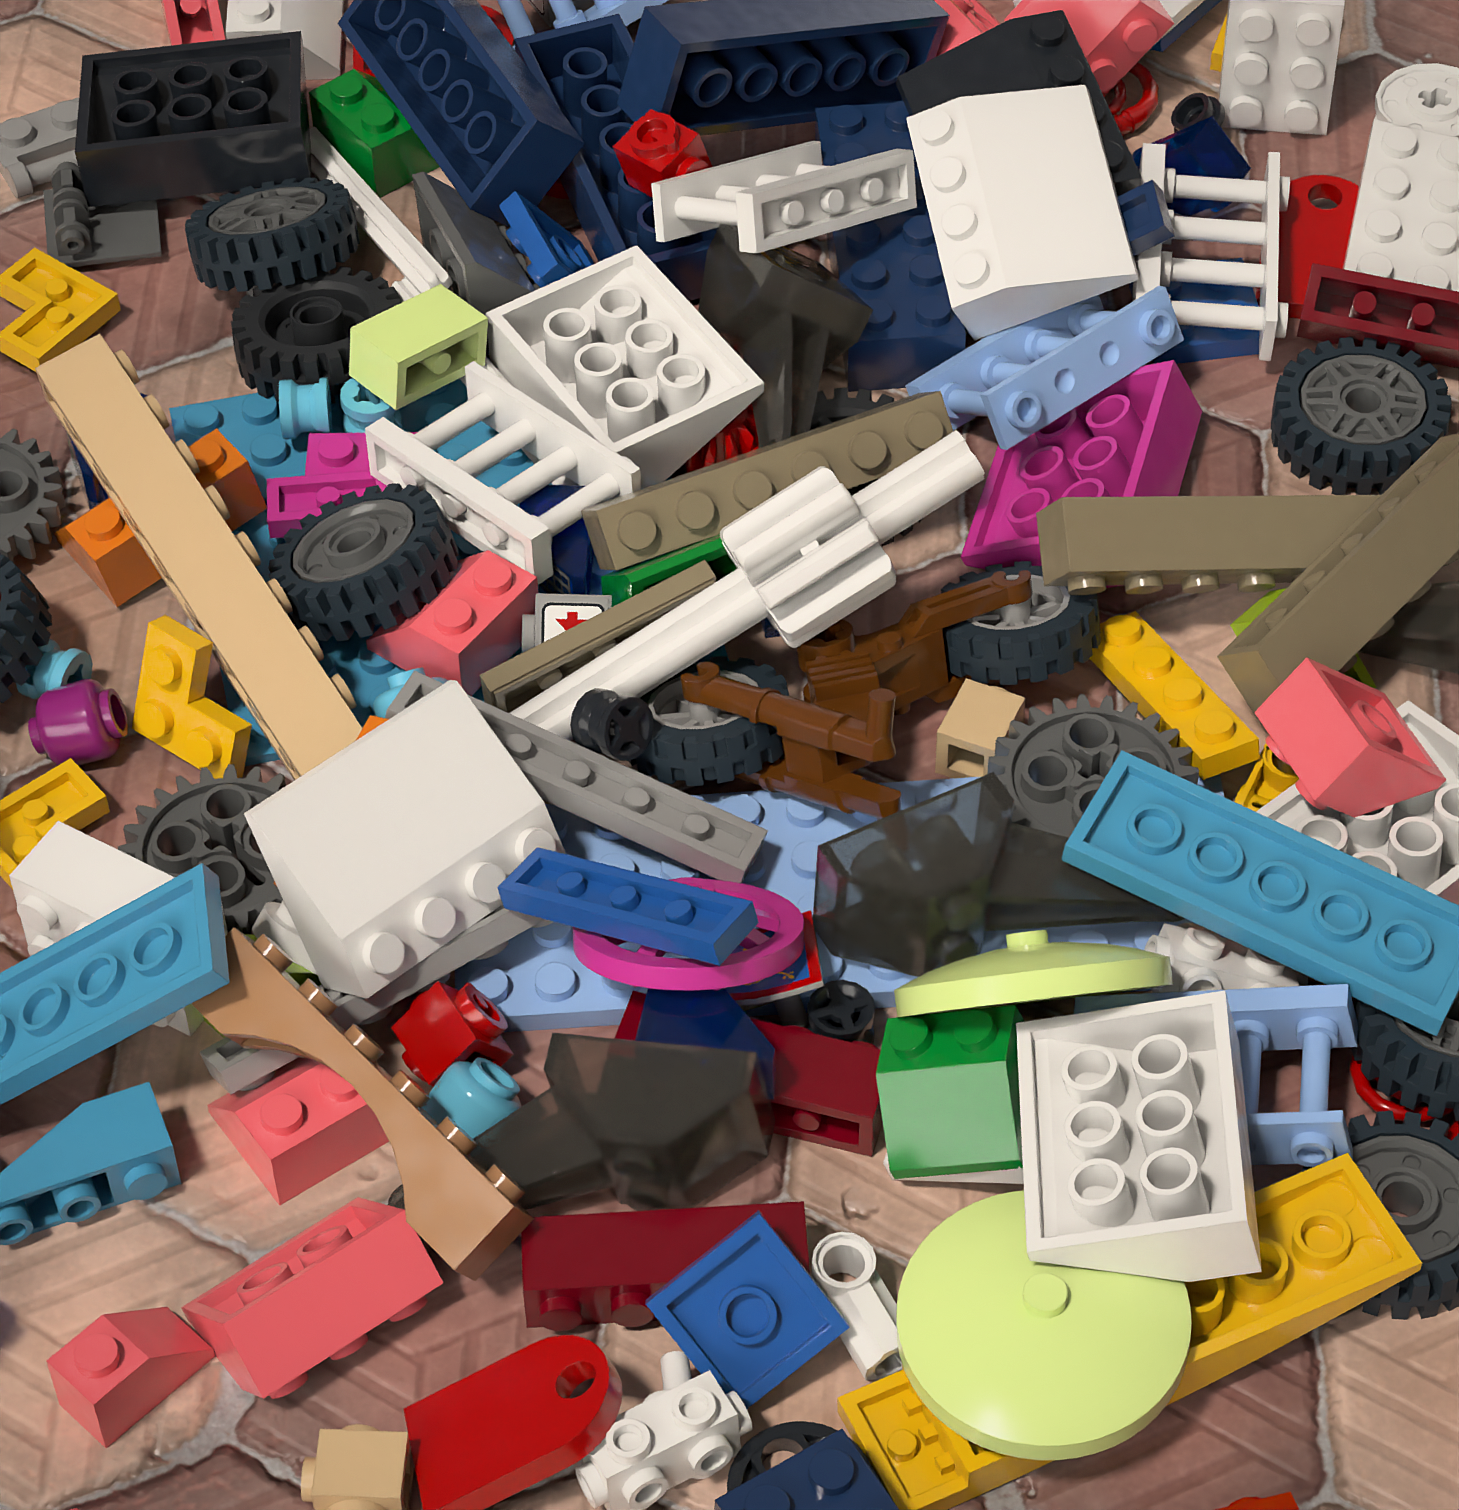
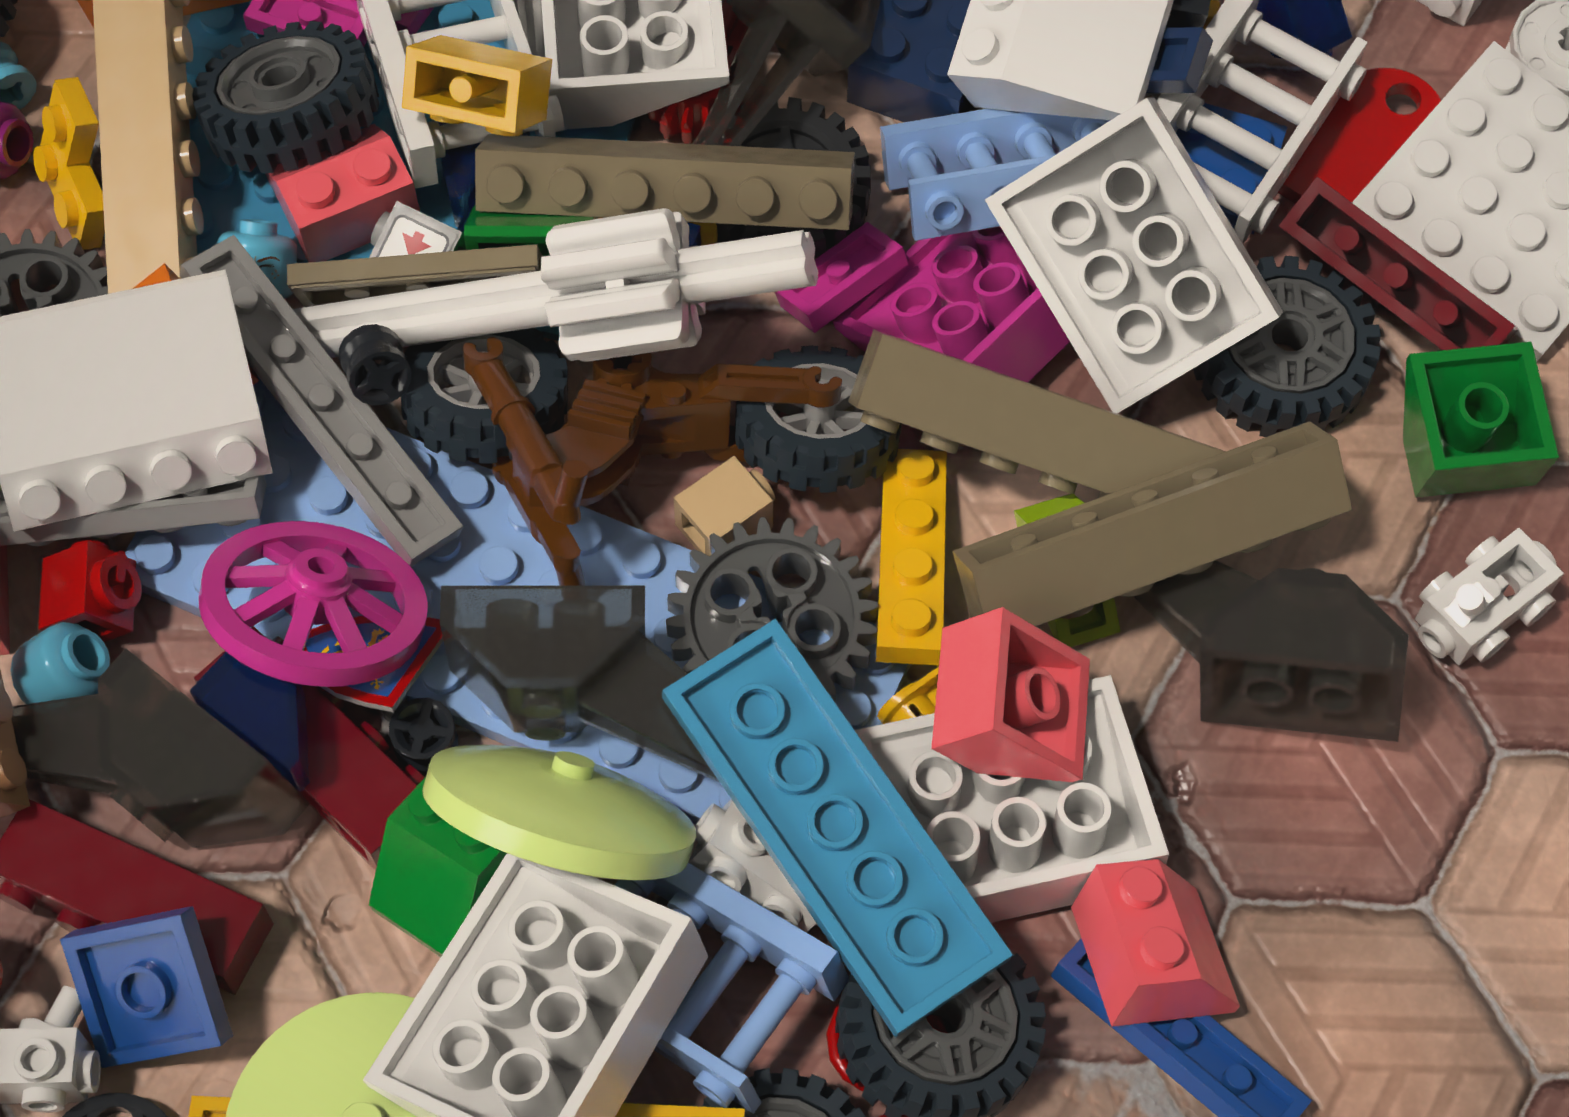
camera: 25 degrees right, 15 degrees up
blue plate [497,847,759,966] -> none
white piece [811,1232,903,1381] -> none
none -> yellow brick [402,35,552,136]
none -> dark pink plate [775,222,909,333]
none -> white slope [985,98,1283,413]

